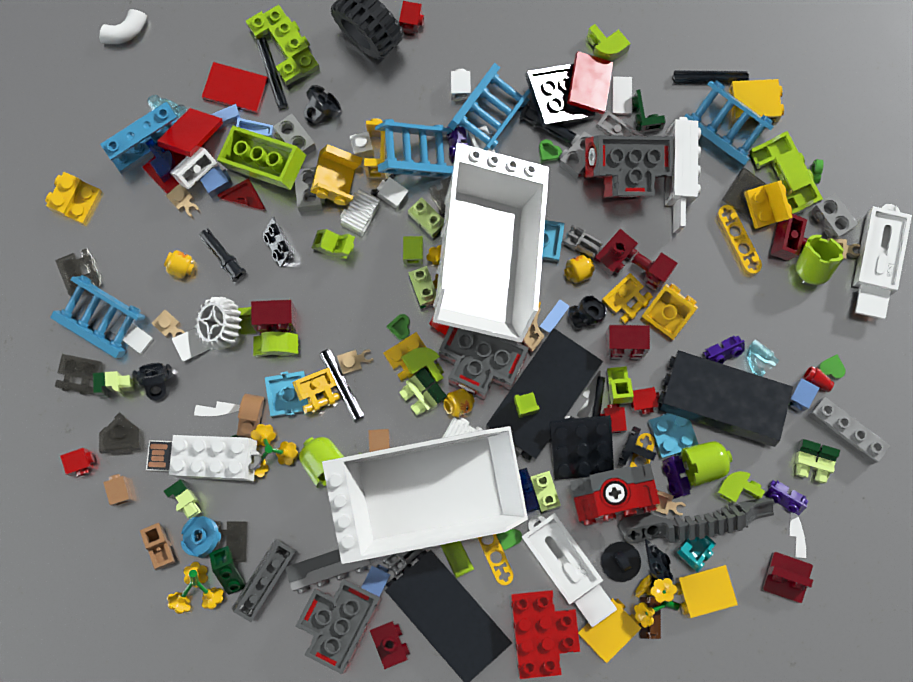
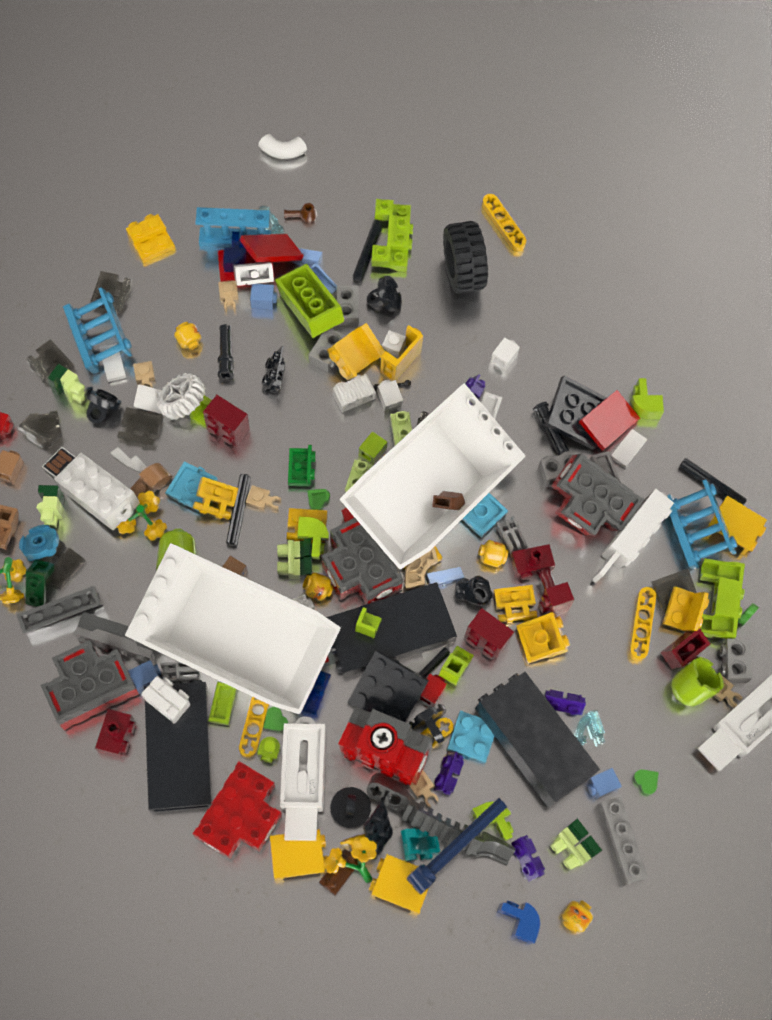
camera: 30 degrees right, 10 degrees down
red tile [202,62,268,114] -> none
red tile [217,178,266,211] -> none
lime brick [253,332,298,357] -> none
lime brick [311,229,355,259] -> none
dark azure fence [375,119,453,178] -> none
red brick [399,1,424,33] -> none
dark azure fence [448,63,530,151] -> none
yellowish green hips [529,471,561,514] -> none
bright green tile [539,139,562,163] -> none
red brick [631,387,660,415] -> none
dark green bracket [632,89,666,132] -> none
lime cylinder [681,441,732,487] -> none
dark red bracket [762,552,813,603] -> none
white sticker [789,512,806,558] -> none
red cone [803,366,834,392] -> none
none -> clear smoke plate [117,407,163,447]
none -> white brick [141,676,190,723]
none -> lime plate [257,737,281,764]
none -> reddish brown bar [284,203,317,223]
none -> green bracket [288,445,316,487]
none -> dark blue piece [406,798,507,895]
none -> reddish brown piece [432,491,465,510]
none -> blue brick [497,900,540,944]
none -> yellow head [562,900,593,934]

